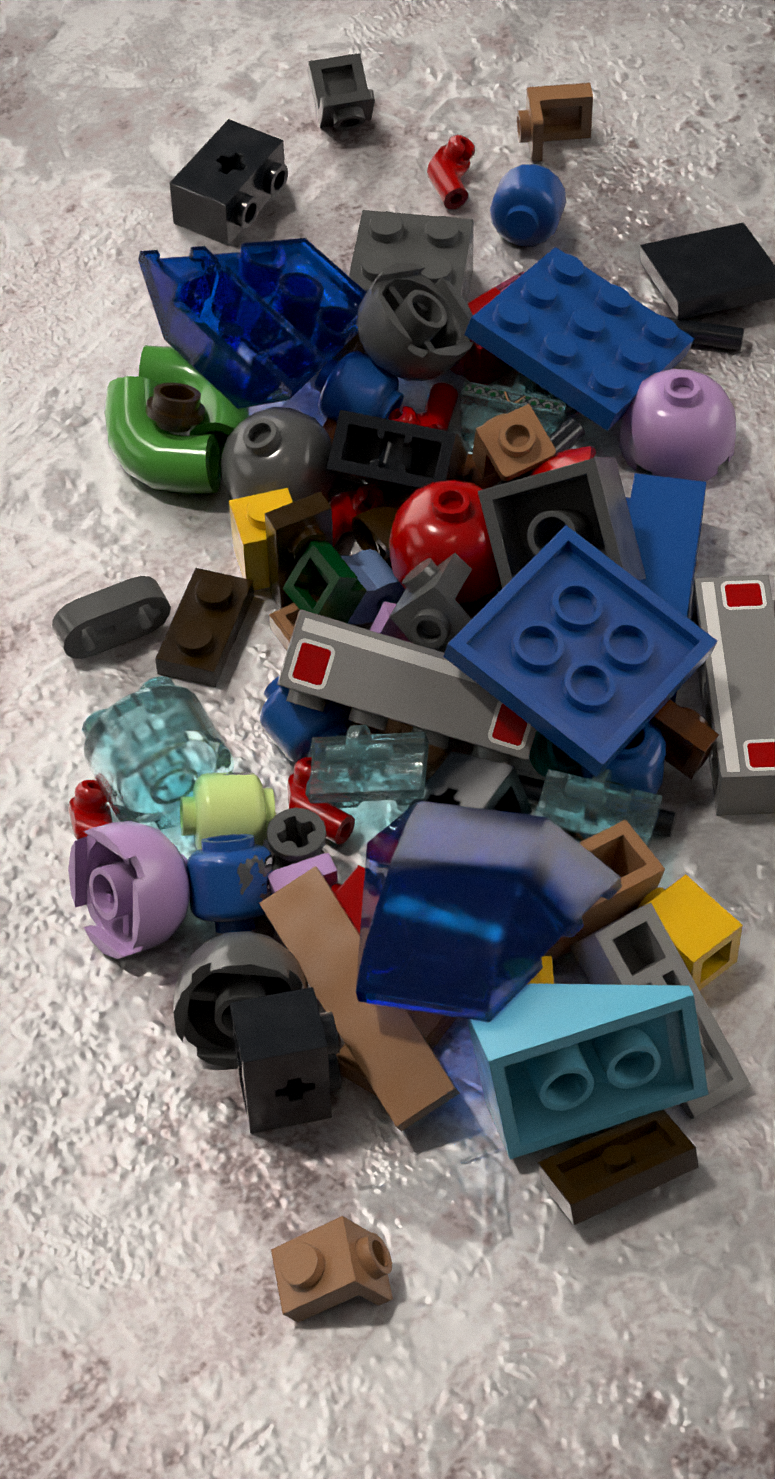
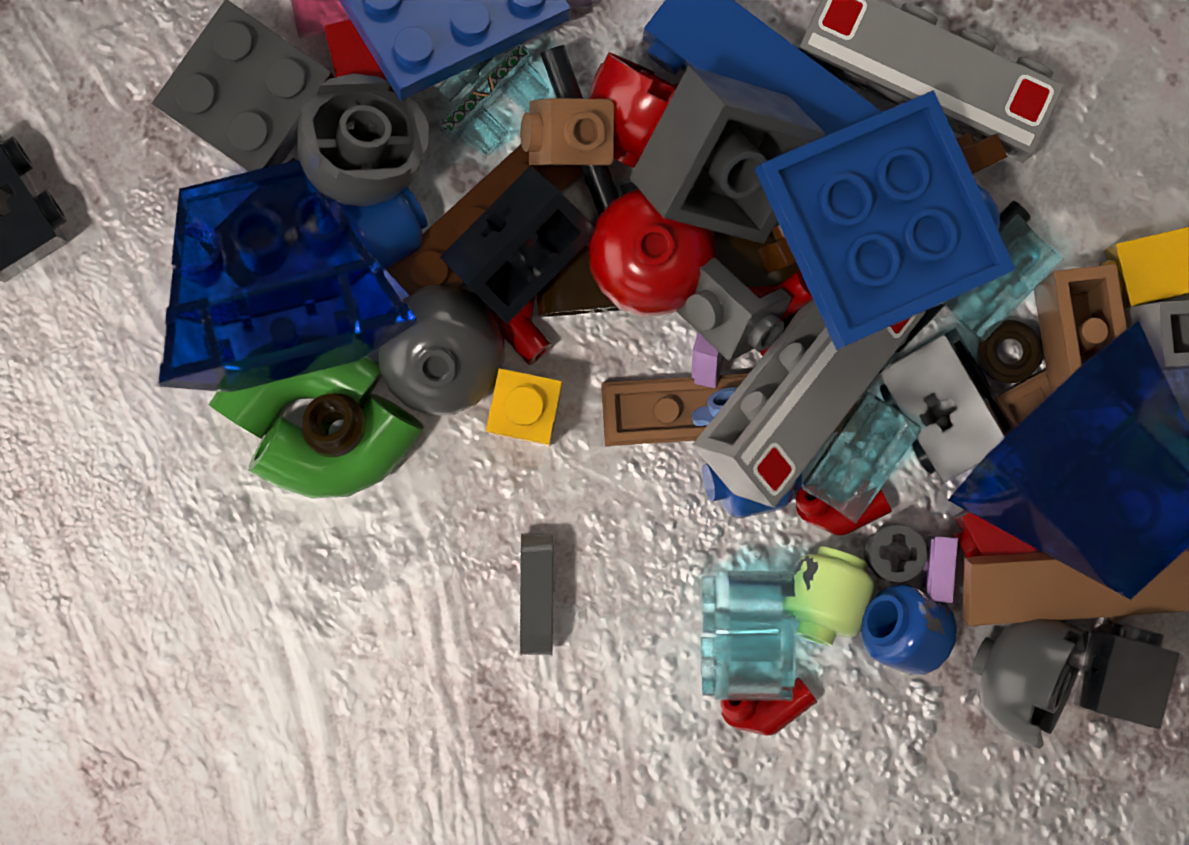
camera: 65 degrees left, 35 degrees up
lavender cylinder [68,821,191,959] -> none
dark brown plate [155,568,254,687] -> none
dark brown plate [265,491,333,609] -> none
dark green leg [283,541,406,624] -> none
red arm [388,383,458,431] -> none

